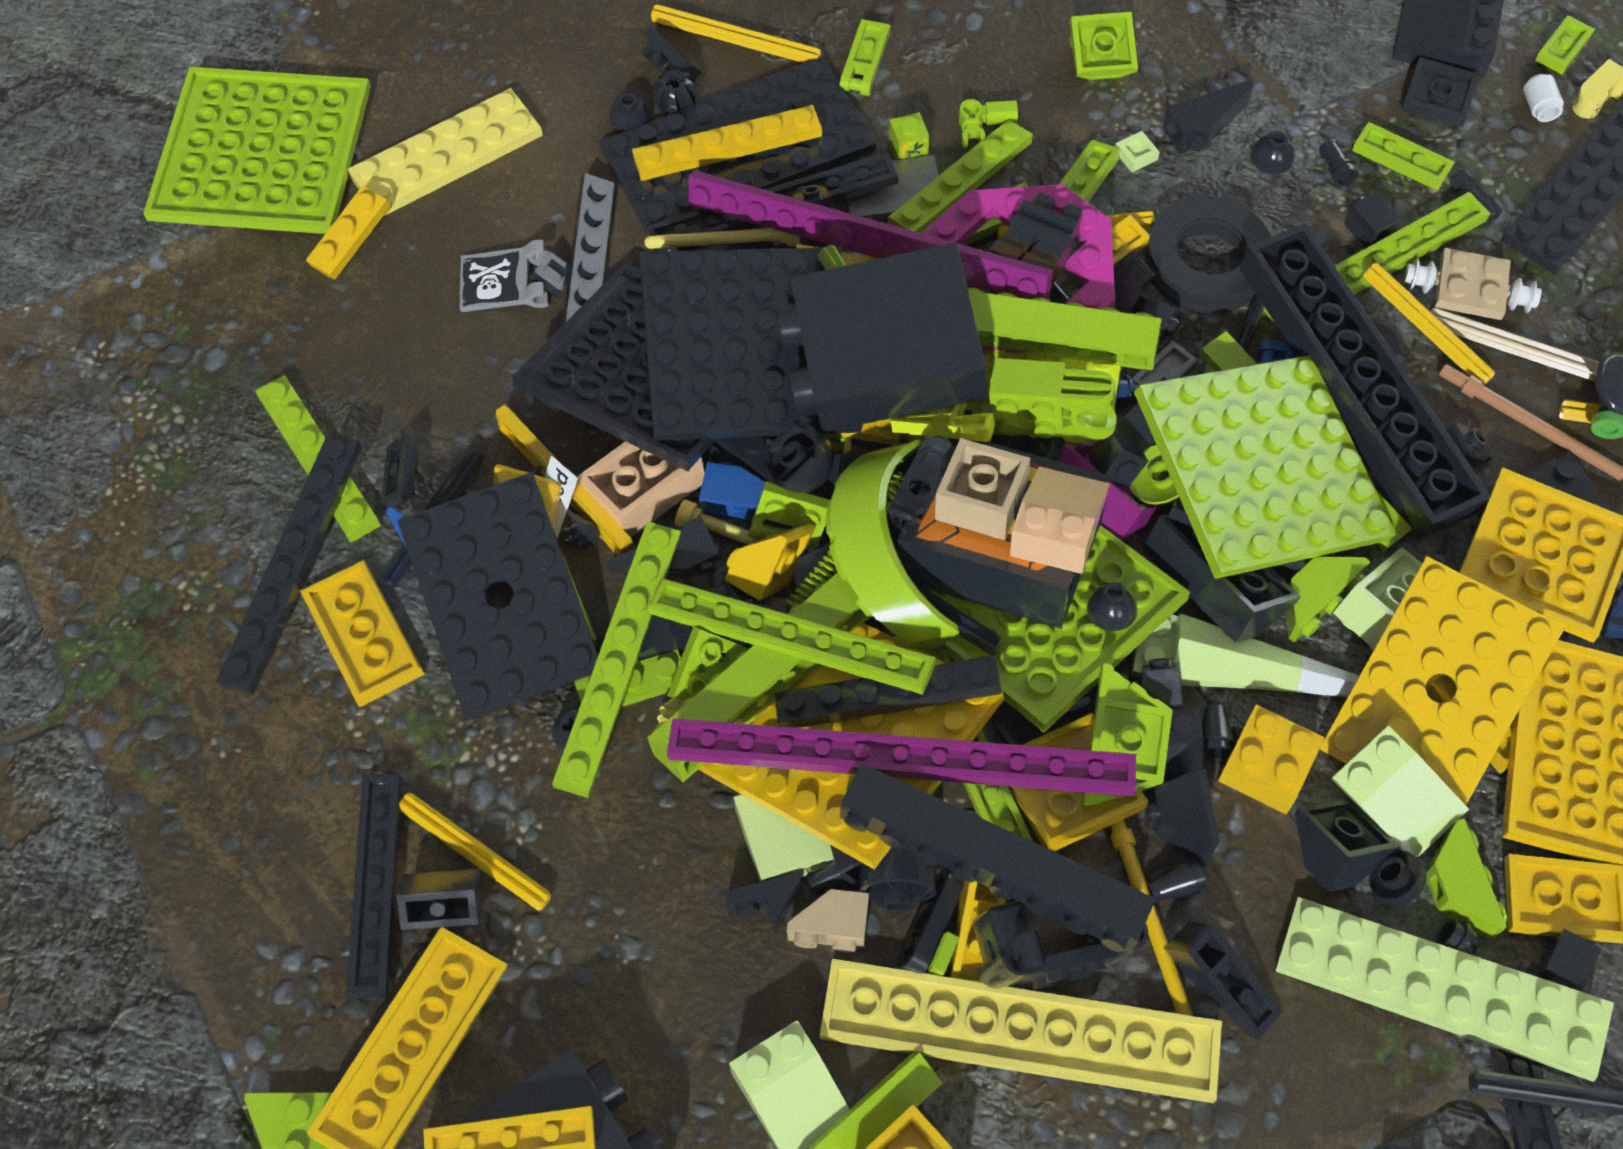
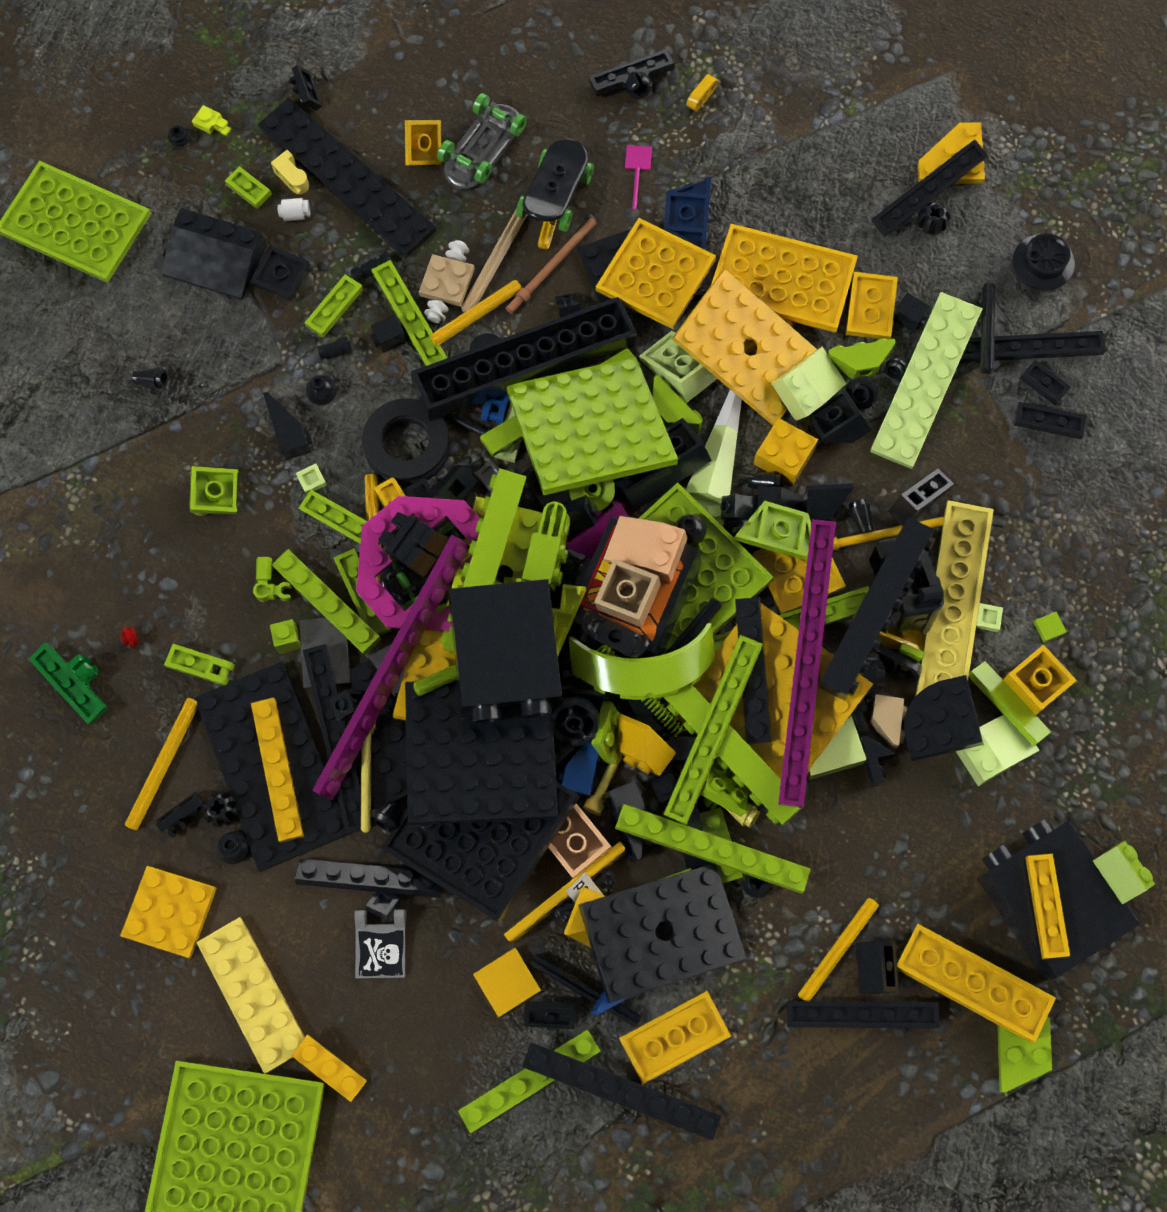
camera: 85 degrees left, 10 degrees up
none -> yellow plate [120,866,217,959]
none -> yellow tile [473,948,541,1018]
none -> black plate [904,675,984,761]
none -> yellowish green plate [976,603,1003,632]

